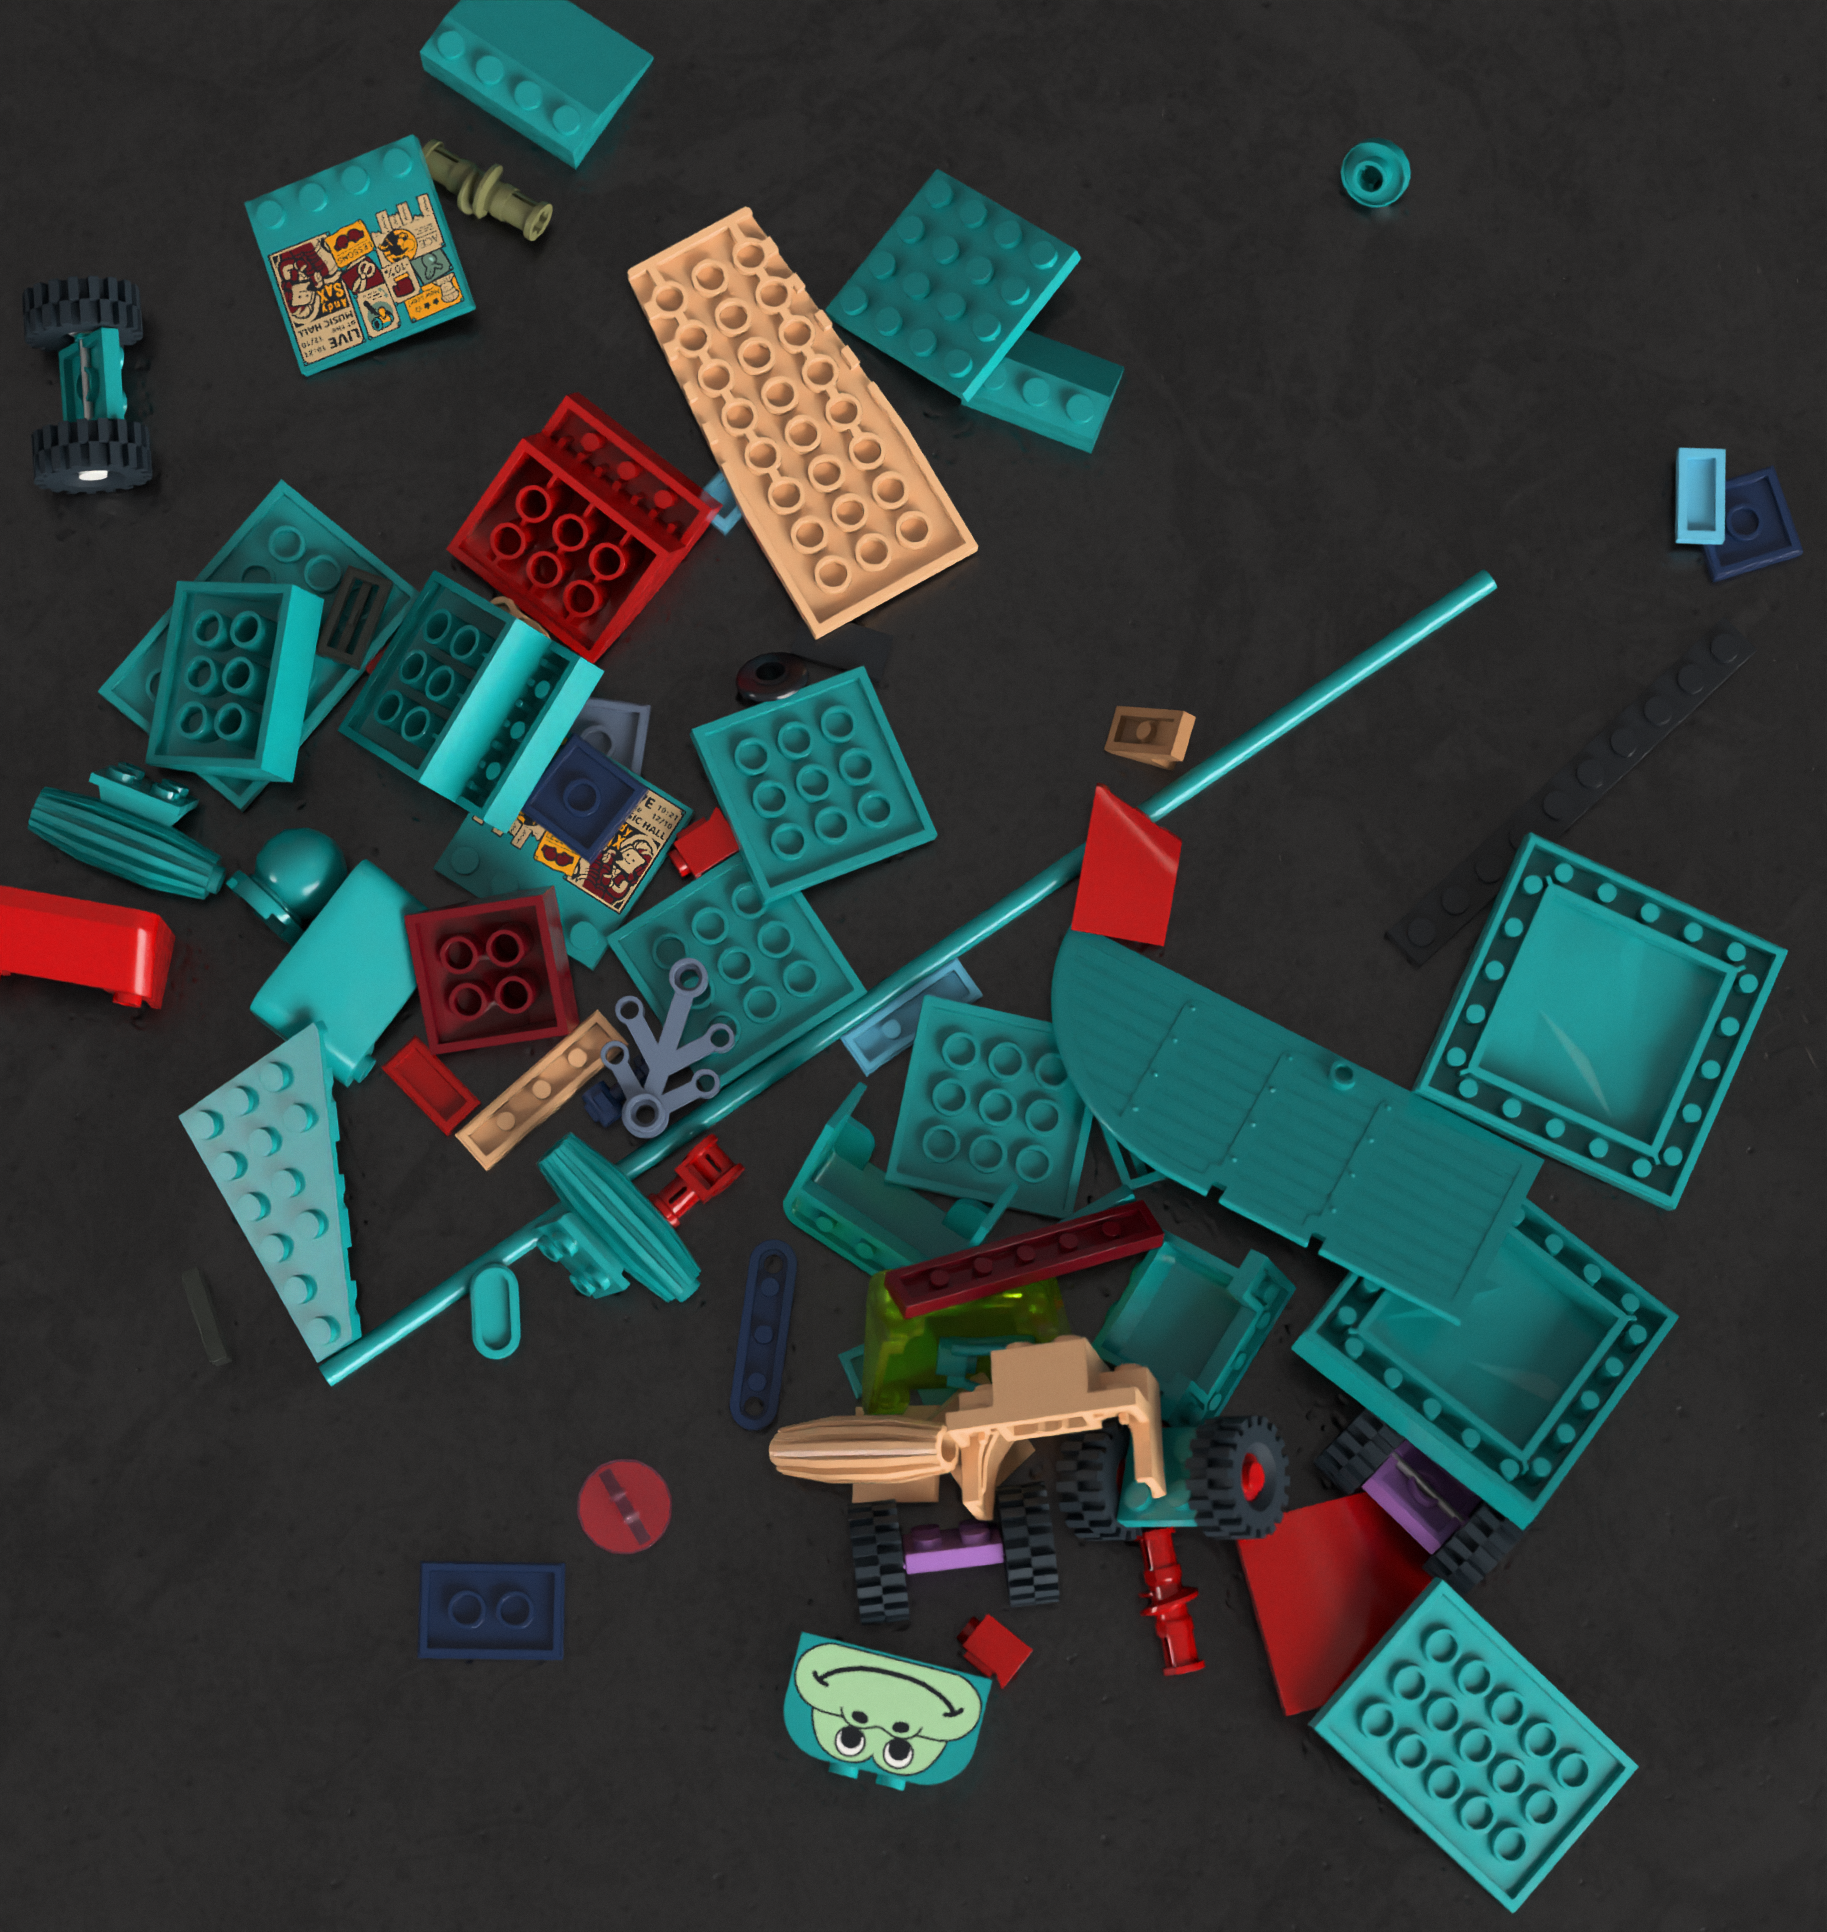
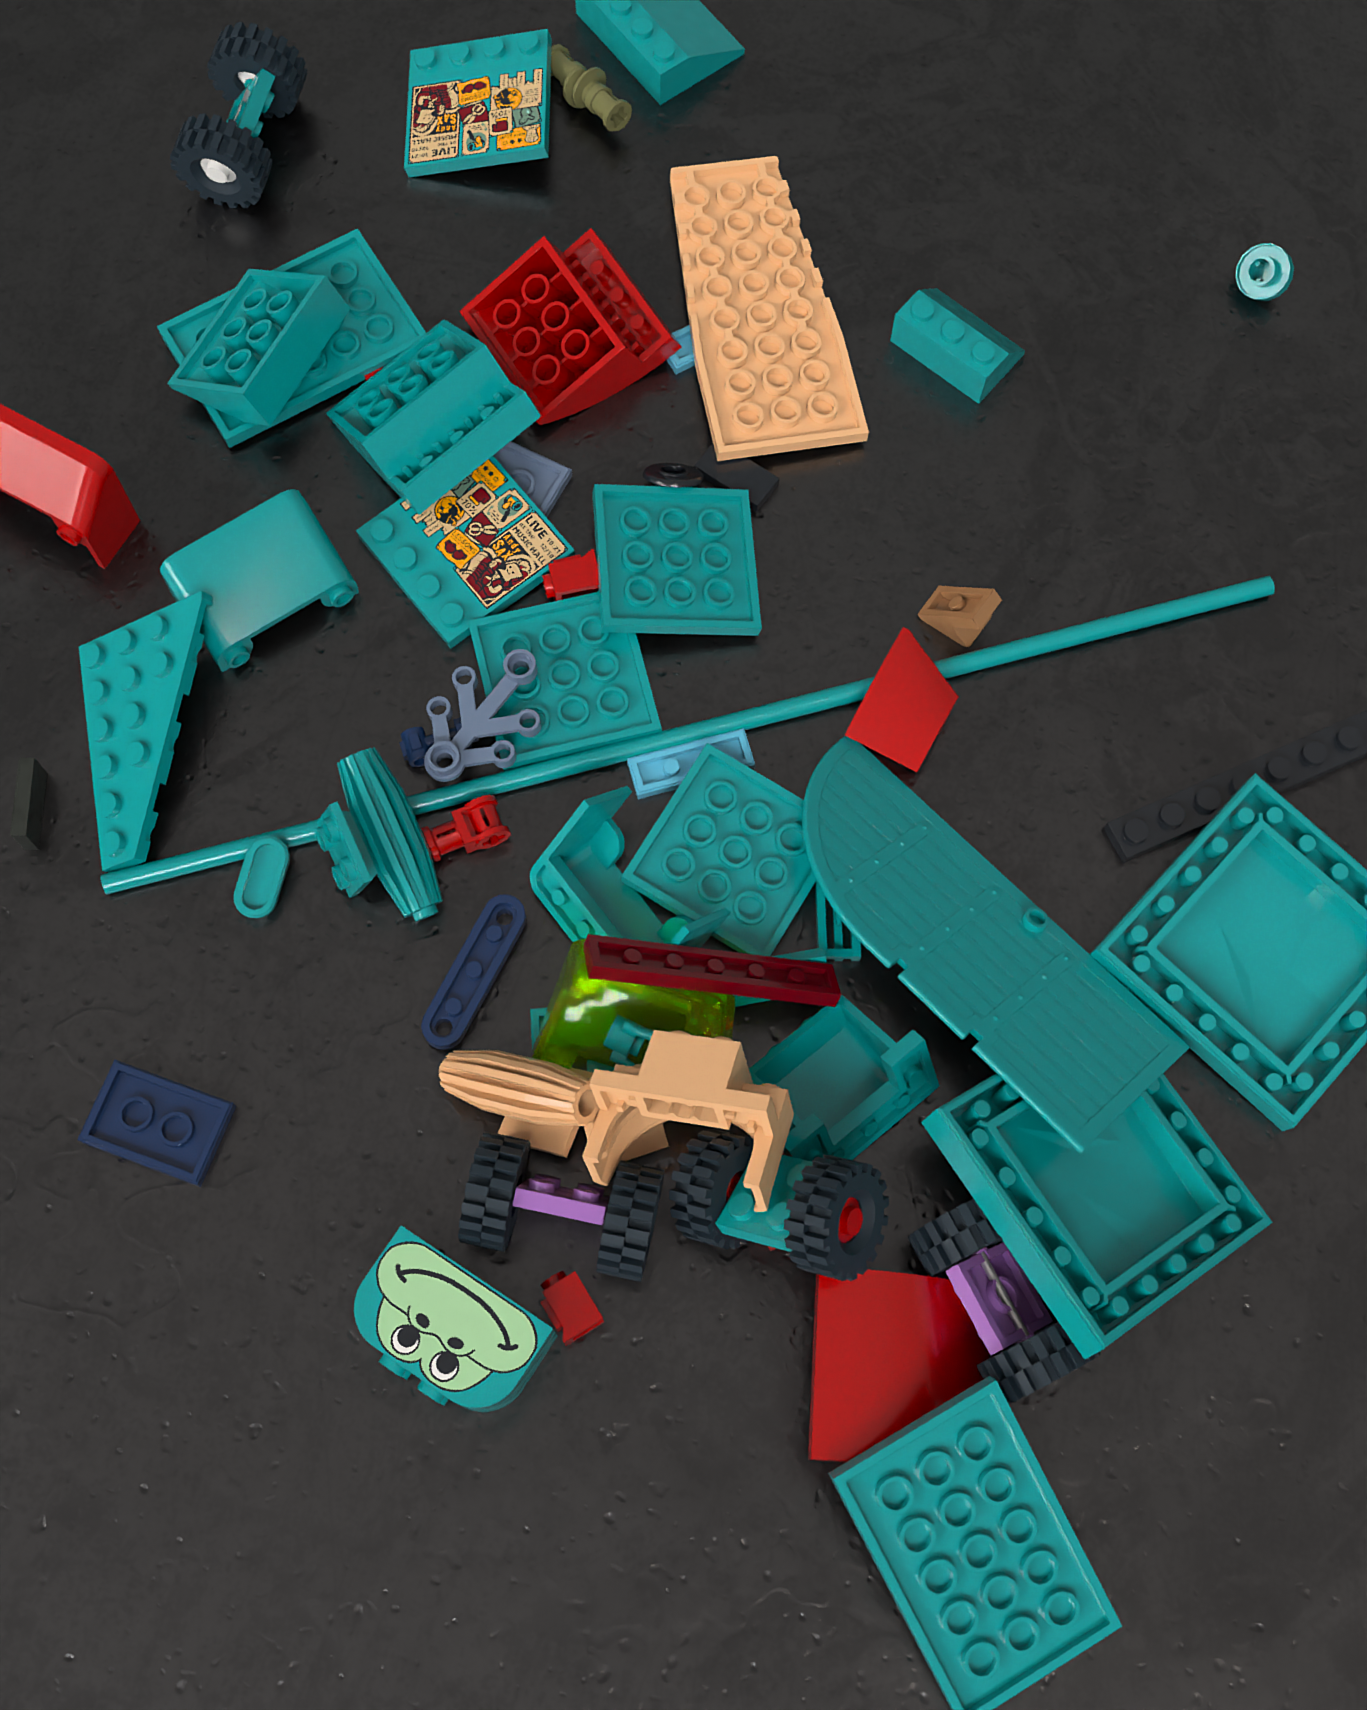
camera: 20 degrees right, 10 degrees down
teal plate [28,761,227,900] -> none
teal tile [225,828,347,948] -> none
pearl dark grey tile [315,565,394,671] -> none
red tile [381,1034,482,1137] -> none
dark red slope [404,885,580,1055] -> none
light nougat tile [455,1009,630,1172] -> none
dark blue tile [521,732,649,865] -> none
clear pink piece [577,1459,672,1555] -> none
teal plate [825,169,1081,403] -> none
red piece [1133,1527,1205,1676] -> none

